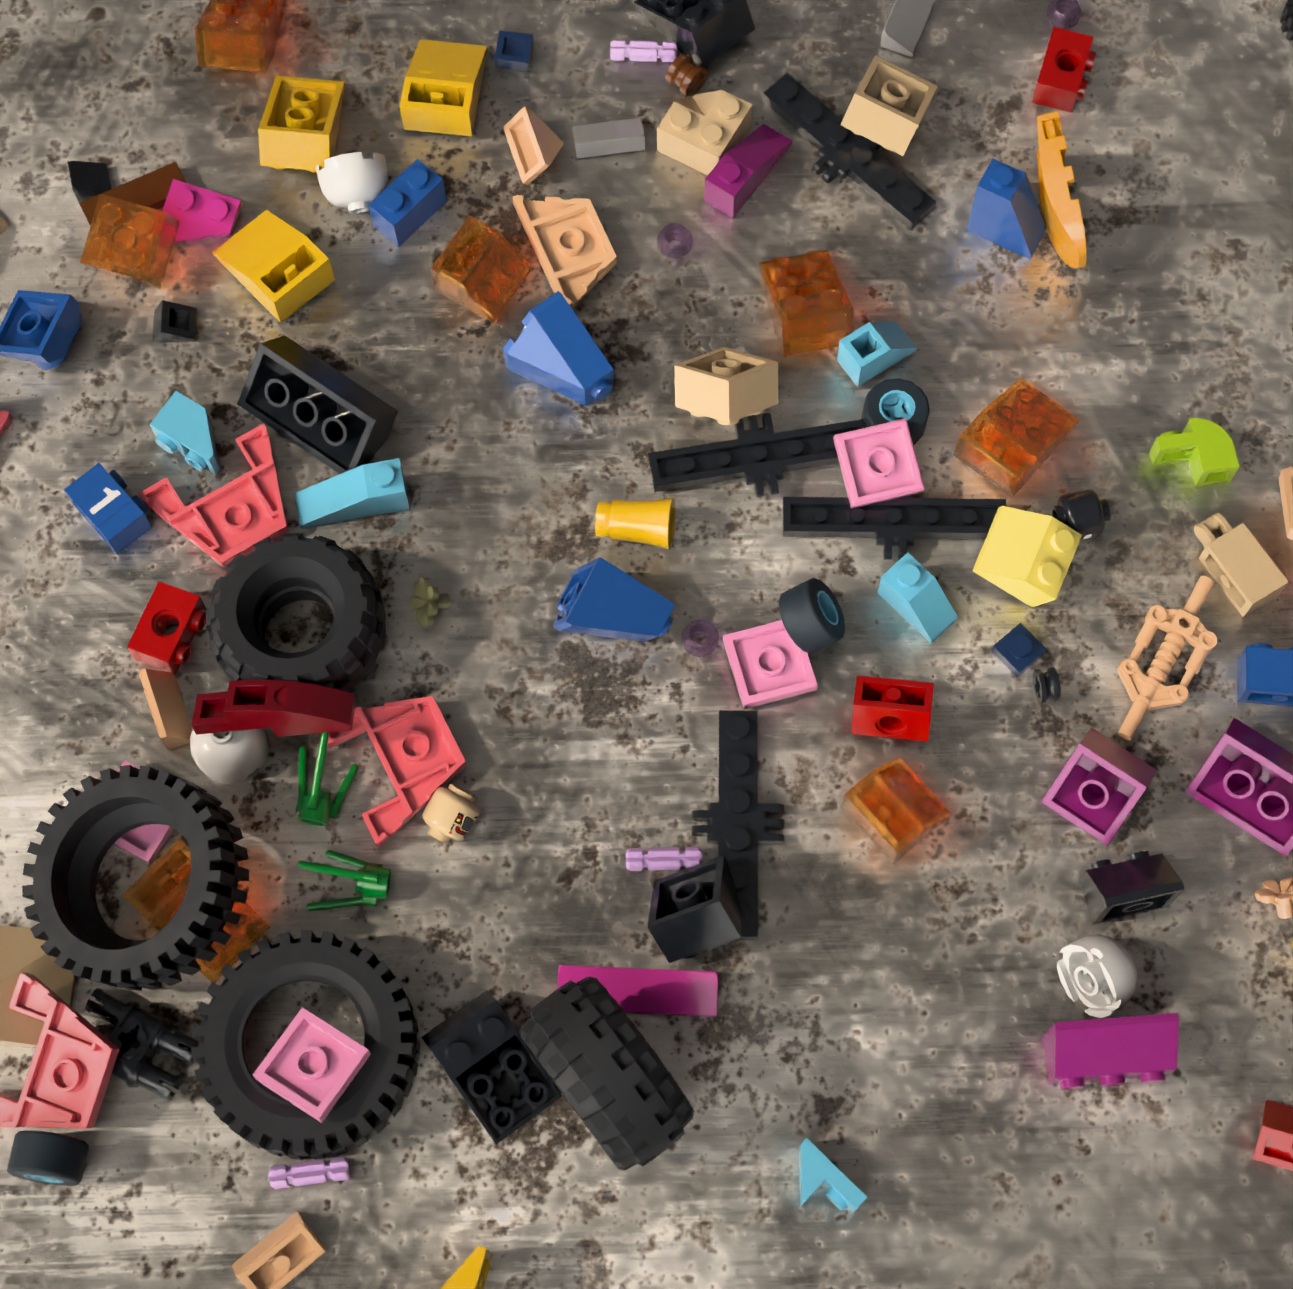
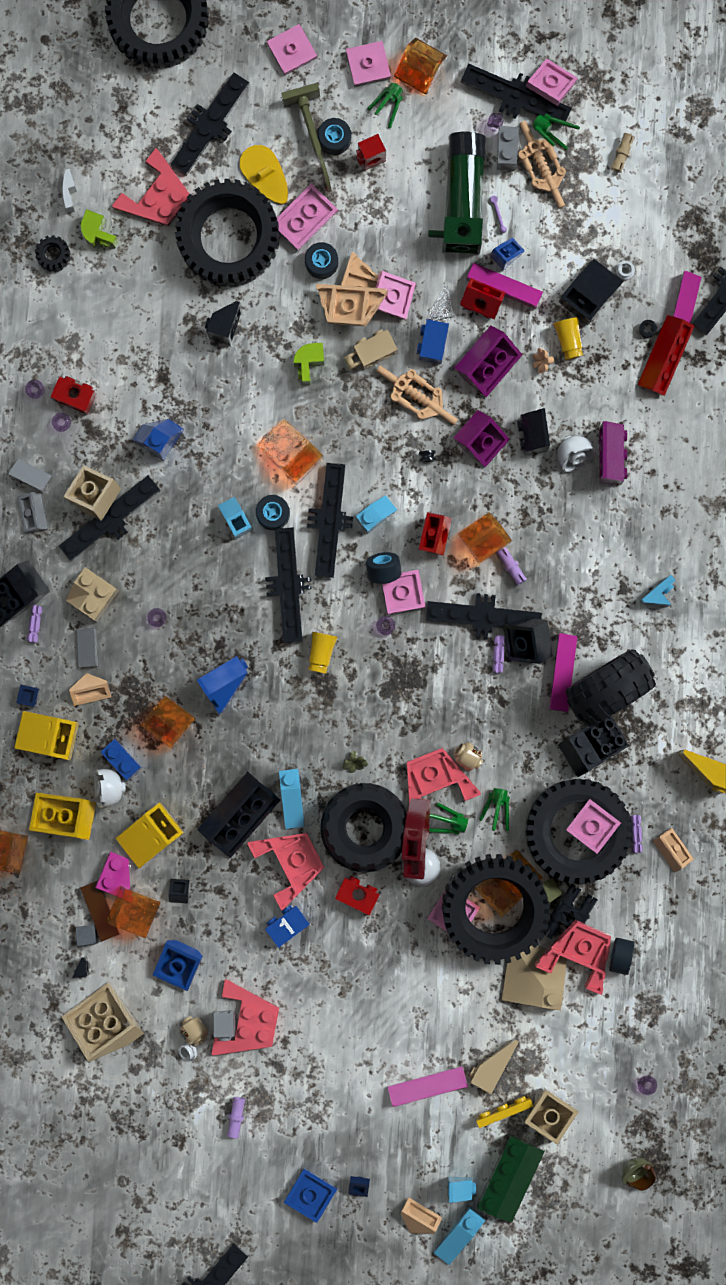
camera: 85 degrees left, 15 degrees up
light nougat slope [139,668,193,750] -> none
medium azure slope [150,391,220,475] -> none
light nougat wing [512,195,617,309] -> none
blue slope [553,557,676,642] -> none
reddish brown wheel [665,53,709,97] -> none
tan slope [674,347,778,425] -> none
magenta slope [704,123,792,218] -> none
clear orange slope [759,250,854,357] -> none
bright pink plate [833,418,925,509] -> none
light yellow slope [972,506,1082,607] -> none
dark blue plate [991,623,1047,678] -> none
light orange slope [1037,111,1087,268] -> none
black head [1052,489,1110,540] -> none
none -> light grey slope [17,492,48,534]
none -> clear purple plate [52,413,71,432]
none -> black slope [72,956,89,978]
none -> black slope [205,301,242,346]
none -> lavender pin [496,547,527,586]
none -> olive slope [542,877,562,903]

